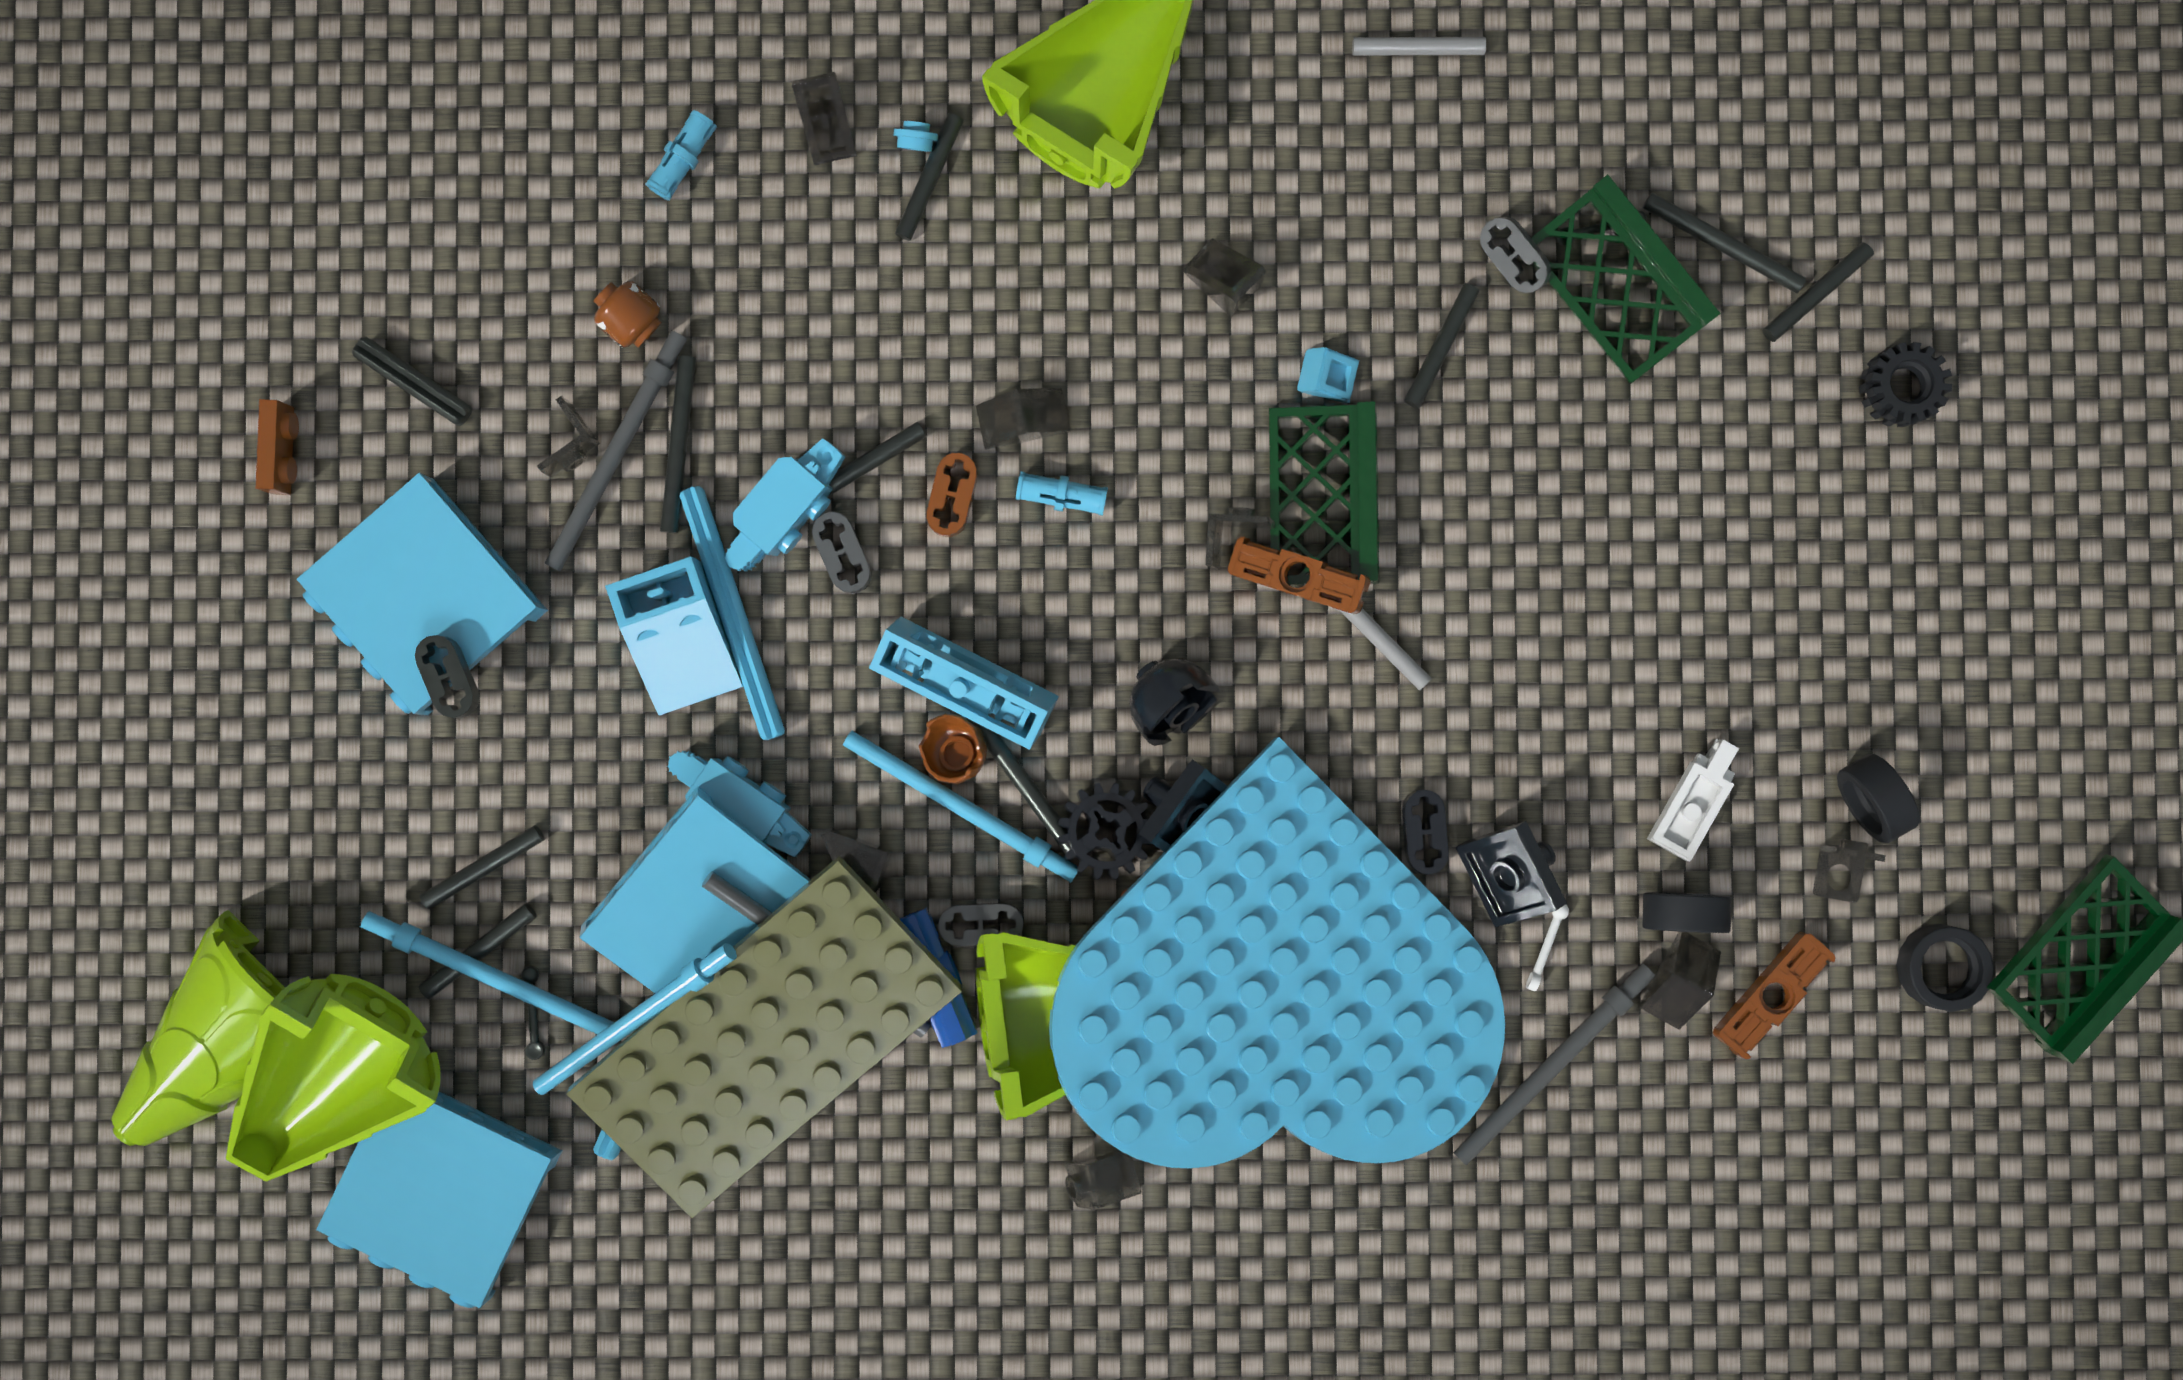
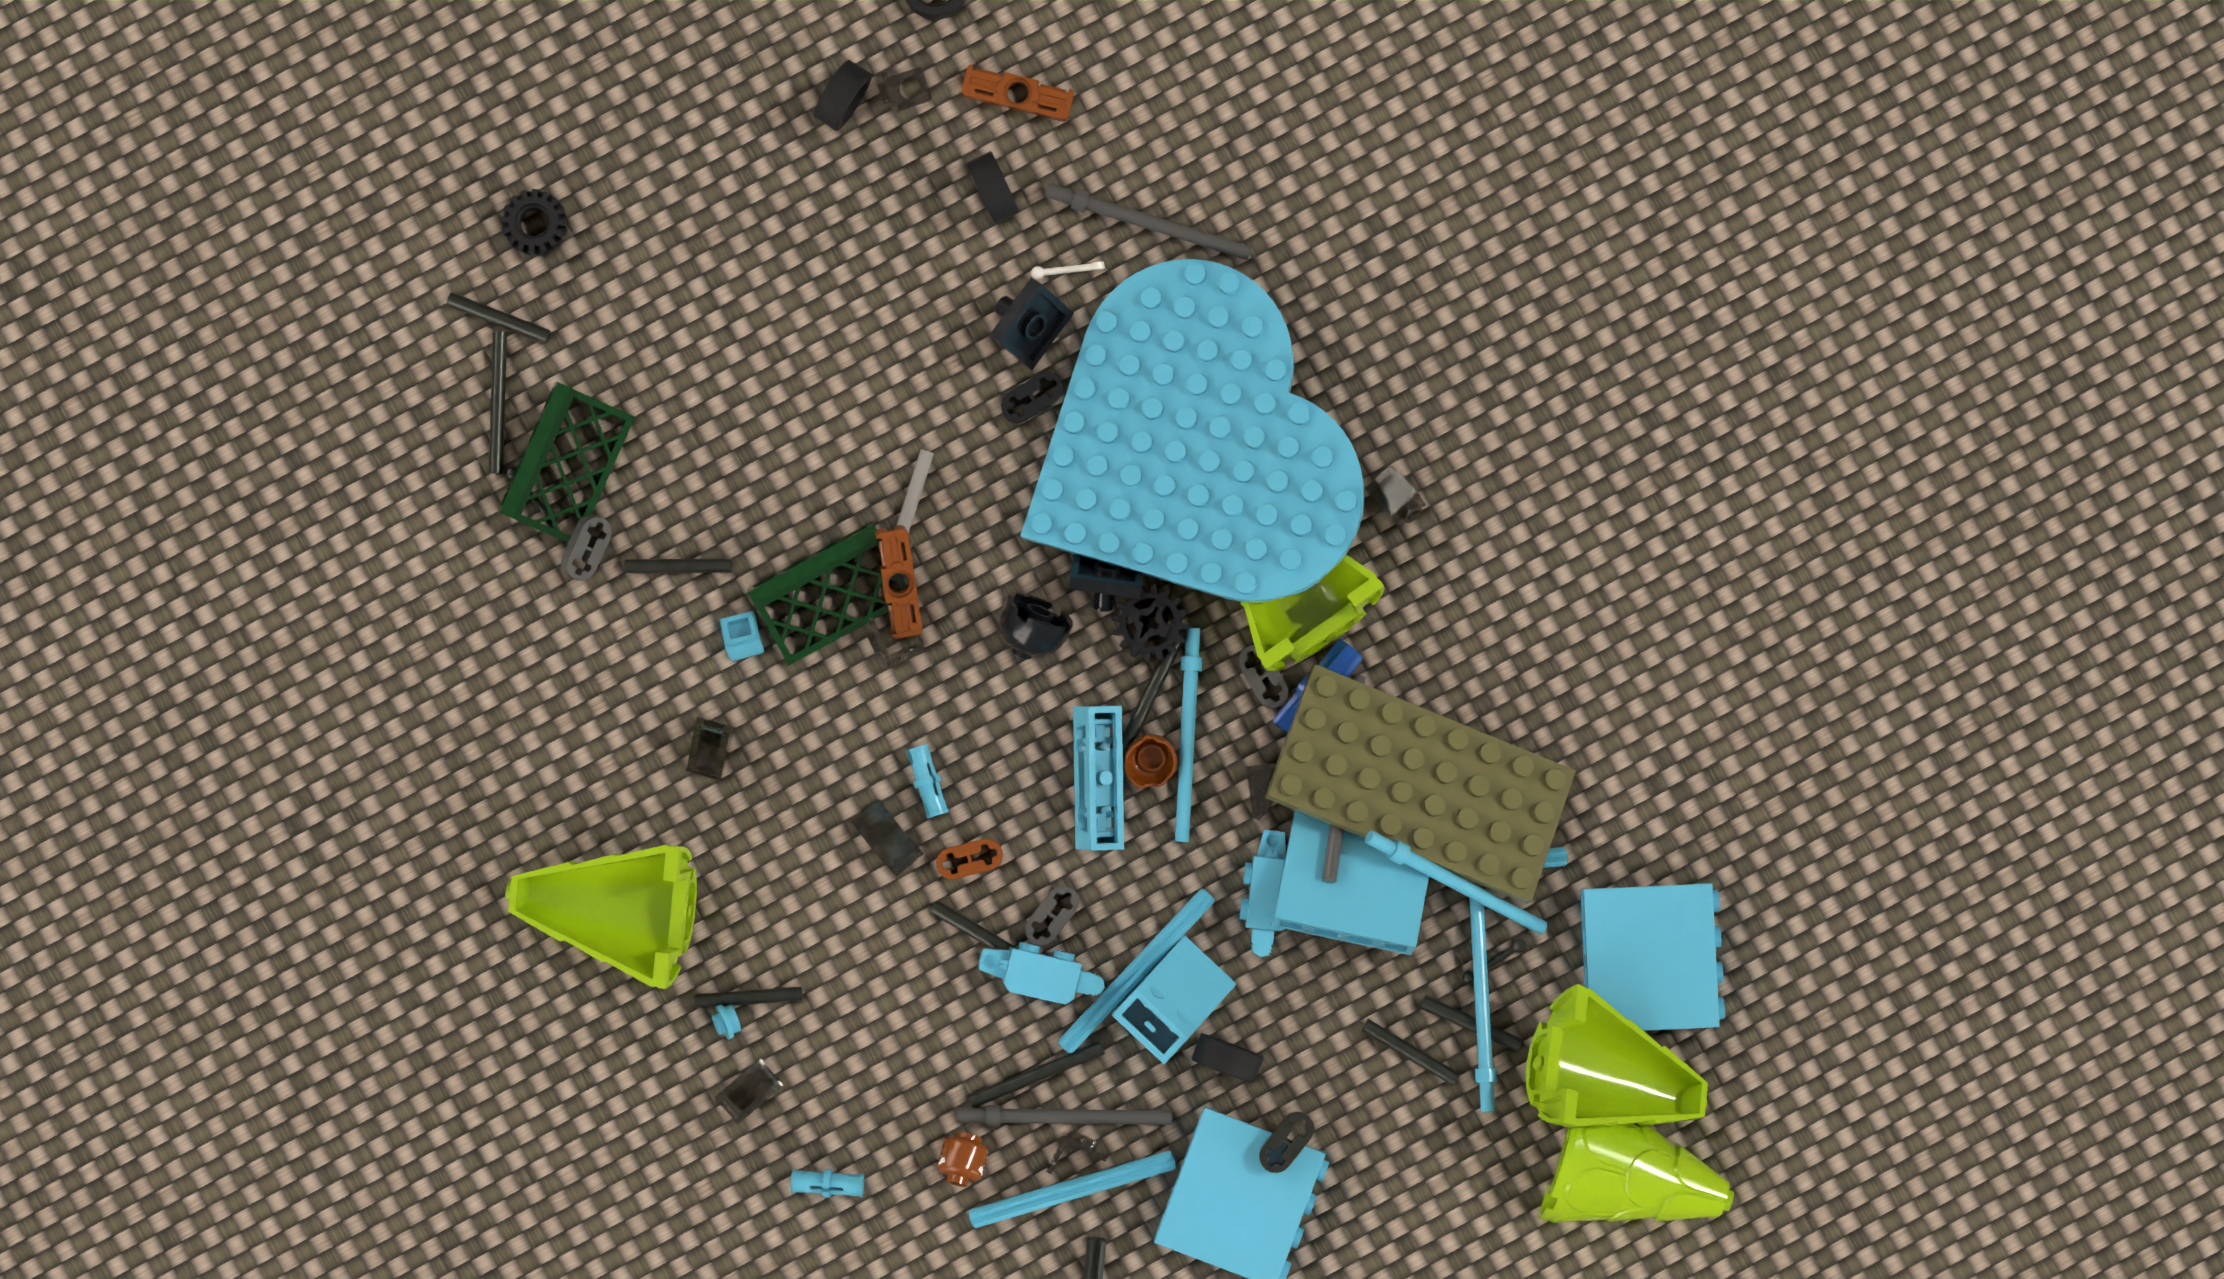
camera: 120 degrees left, 0 degrees up
light grey bar [1352,37,1486,56] -> none
clear smoke slope [1638,932,1721,1030] -> none
white hinge [1647,739,1739,862] -> none
none -> medium azure axle [969,1151,1176,1228]
none -> black tyre [1192,1033,1264,1083]

